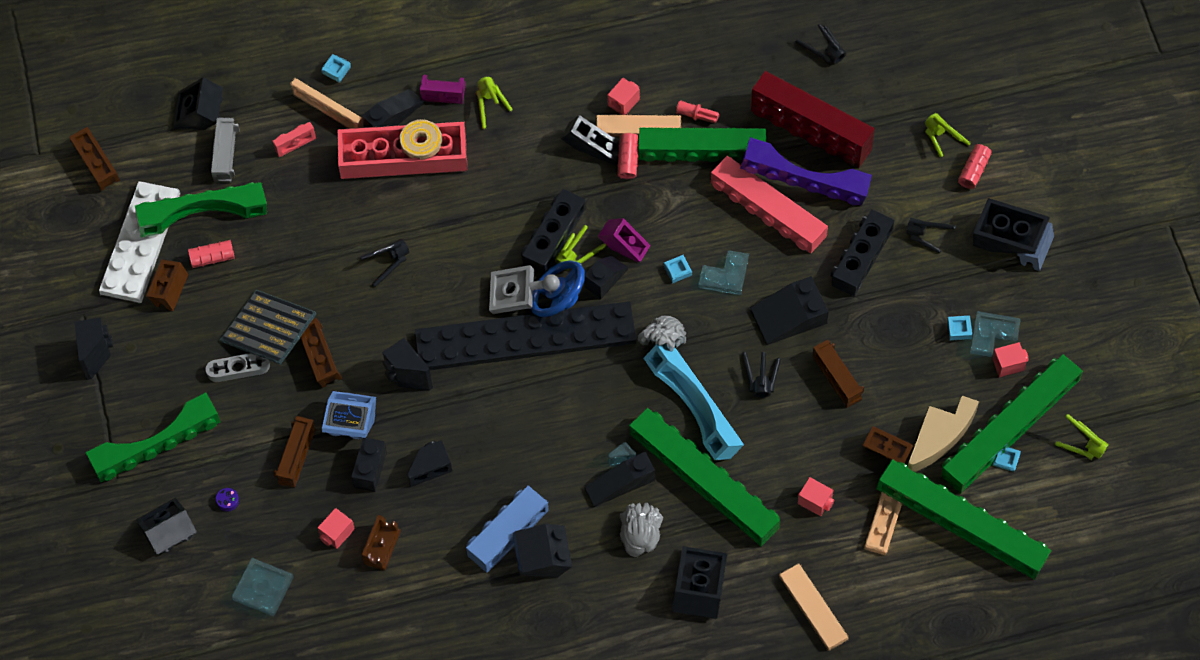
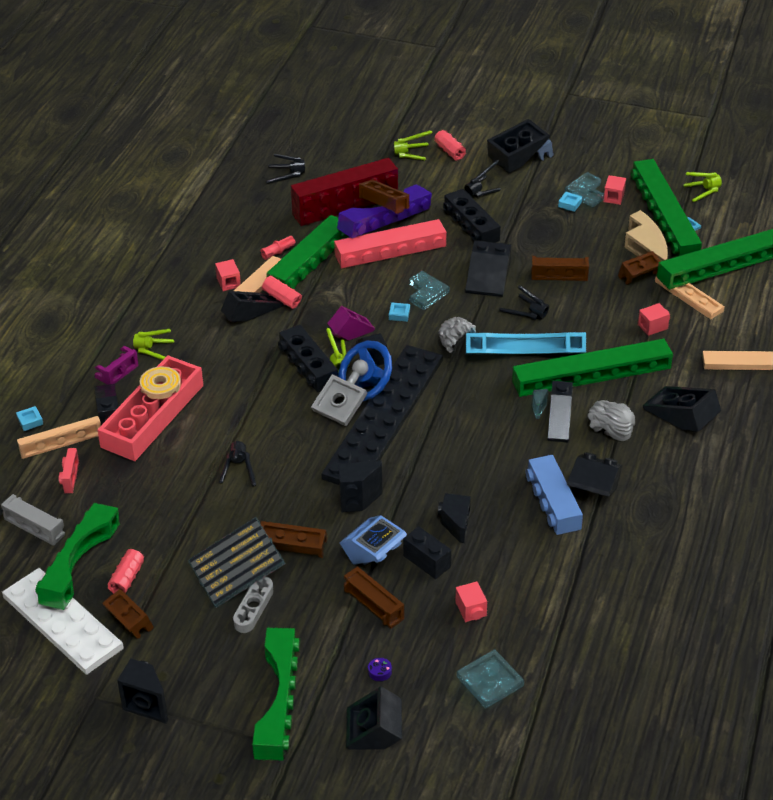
camera: 60 degrees left, 20 degrees down
reddish brown hinge [362,515,401,571] -> none
none -> reddish brown container [359,180,409,214]

